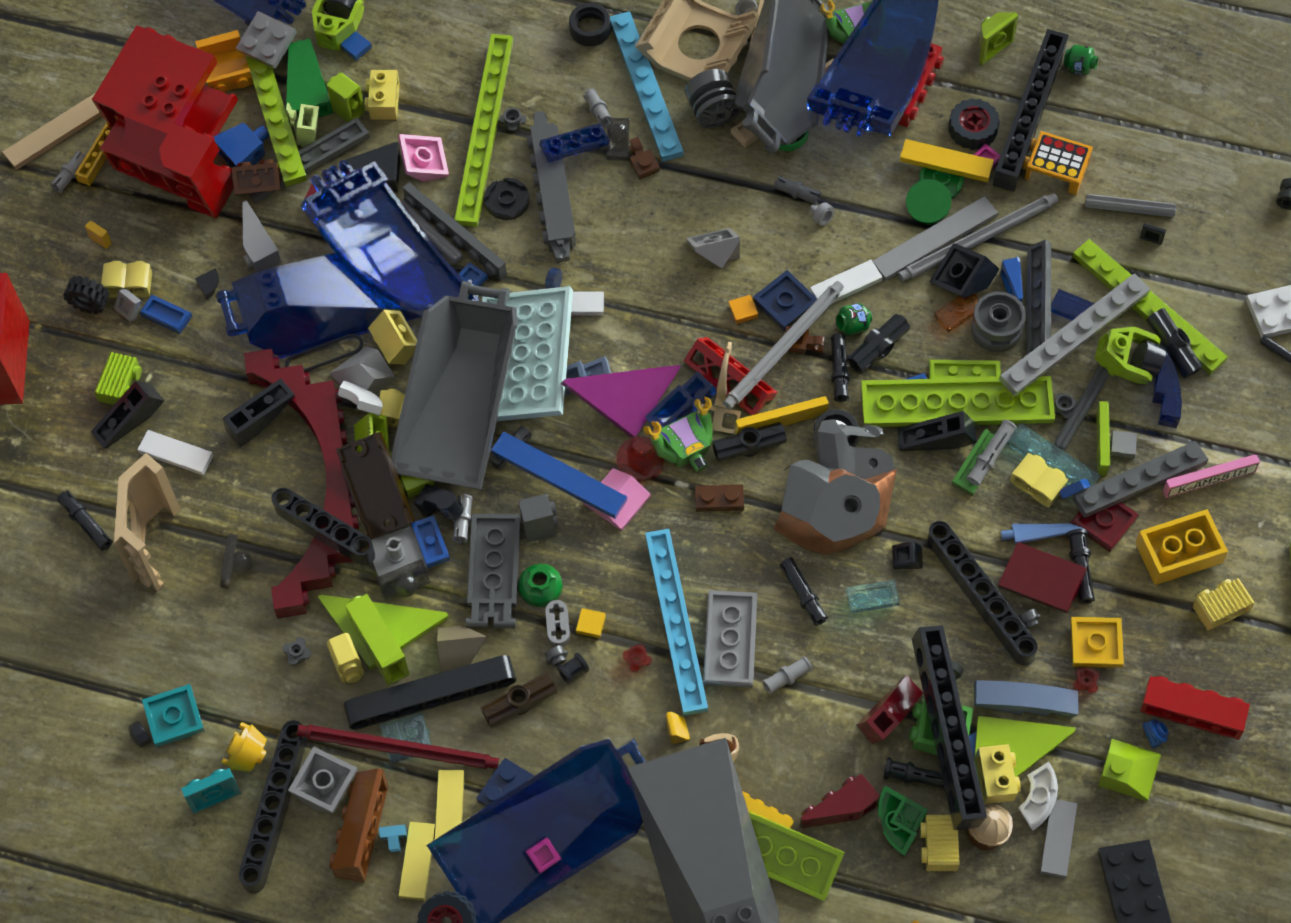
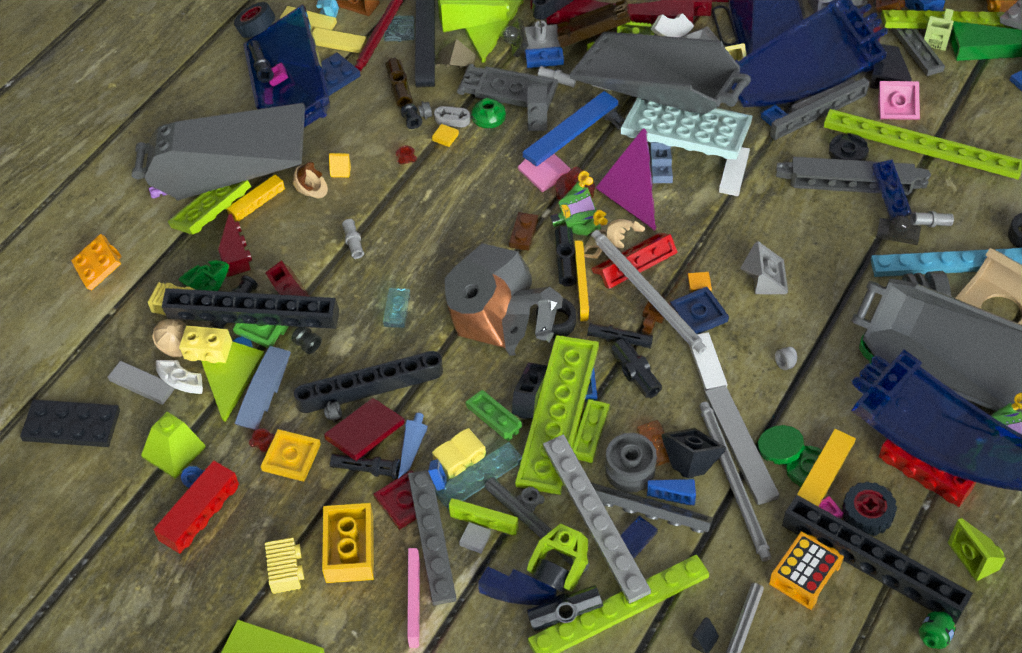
camera: 105 degrees right, 10 degrees down
lime brick [327,72,365,122] -> none
light yellow brick [365,70,400,120] -> none
black leg [414,484,464,520] -> none
dark grey plate [499,108,526,131] -> none
dark blue tile [545,268,563,289] -> none
reddish brown plate [629,137,660,180] -> none
clear blue slope [645,371,717,428] -> none
medium azure plate [645,529,708,716] -> none
light grey tile [703,590,758,688] -> none
dark grey pin [774,175,821,205] -> none
black pin [779,557,828,626] -> none
green head [836,303,872,336] -> none
black slope [892,541,923,569] -> none
light grey pin [966,419,1017,486] -> none
none -> black pin [249,40,274,83]

